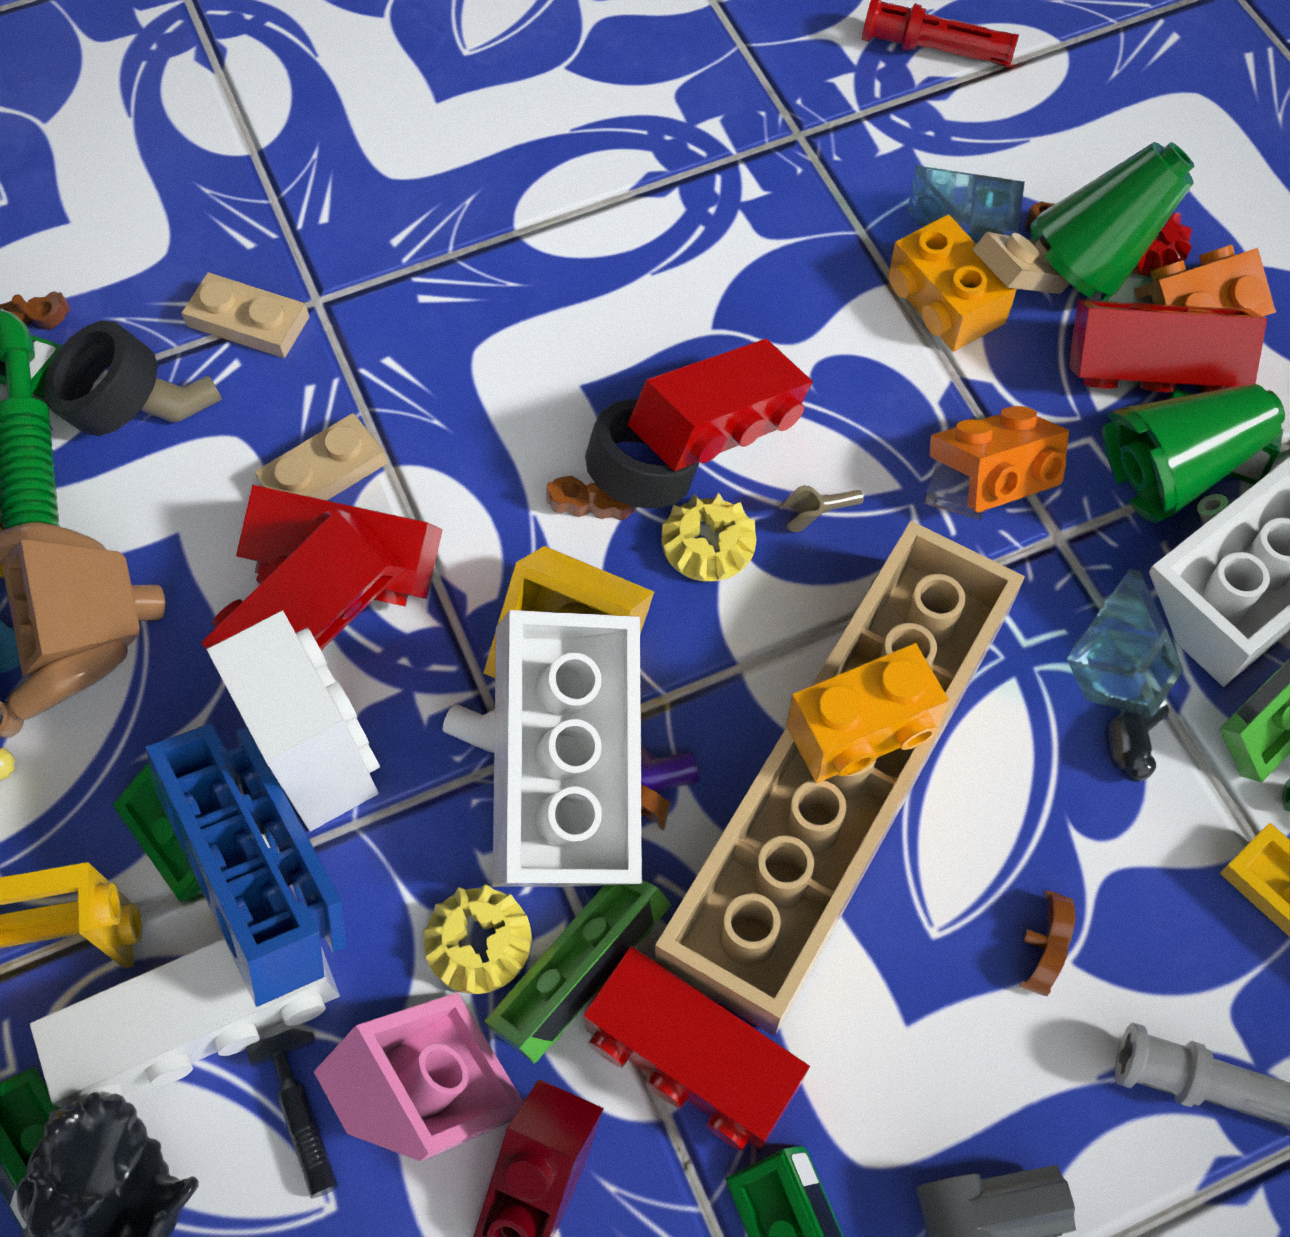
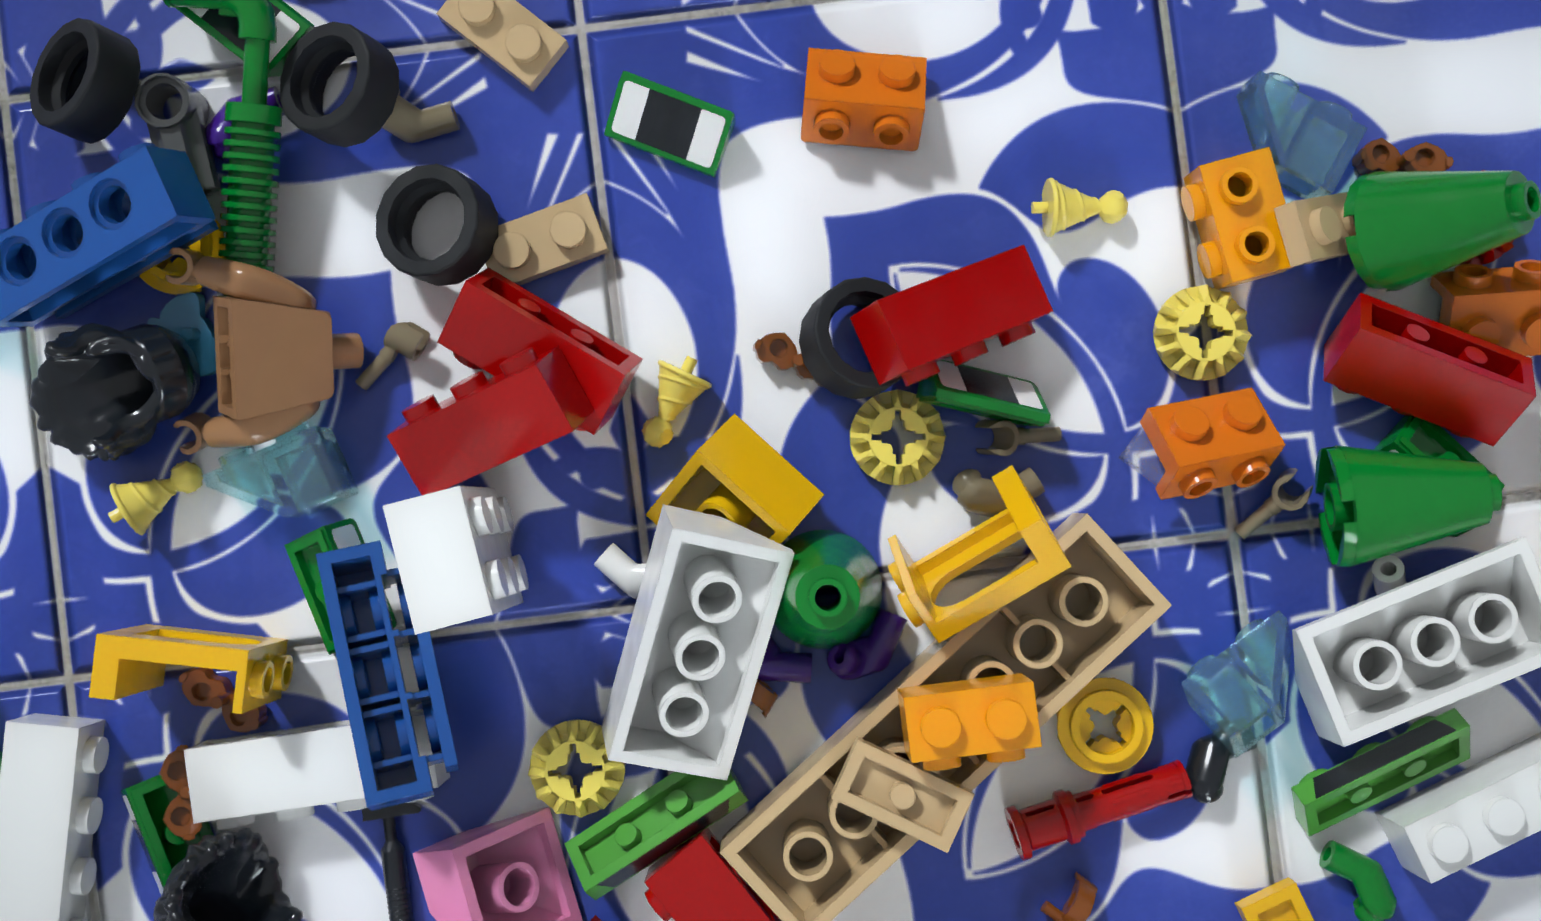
camera: 15 degrees right, 25 degrees up
none -> dark orange piece [159,745,202,841]
none -> dark orange piece [178,668,269,732]
none -> clear light blue slope [202,421,360,518]
none -> dark tan hand [355,322,430,390]
none -> black tyre [376,164,498,286]
none -> slope [604,71,736,178]
none -> light yellow piece [641,356,712,448]
none -> green cone [774,530,882,649]
none -> orange bracket [801,48,927,151]
none -> dark purple arm [827,608,908,680]
none -> tan plate [830,736,975,853]
none -> yellow panel [888,465,1072,643]
none -> slope [916,360,1051,426]
none -> dark tan arm [952,467,1045,517]
none -> red pin [1004,760,1193,861]
none -> light yellow piece [1031,178,1128,237]
none -> yellow gear [1056,678,1154,774]
none -> light yellow gear [1153,284,1252,381]
none -> dark tan hand [1234,468,1313,540]

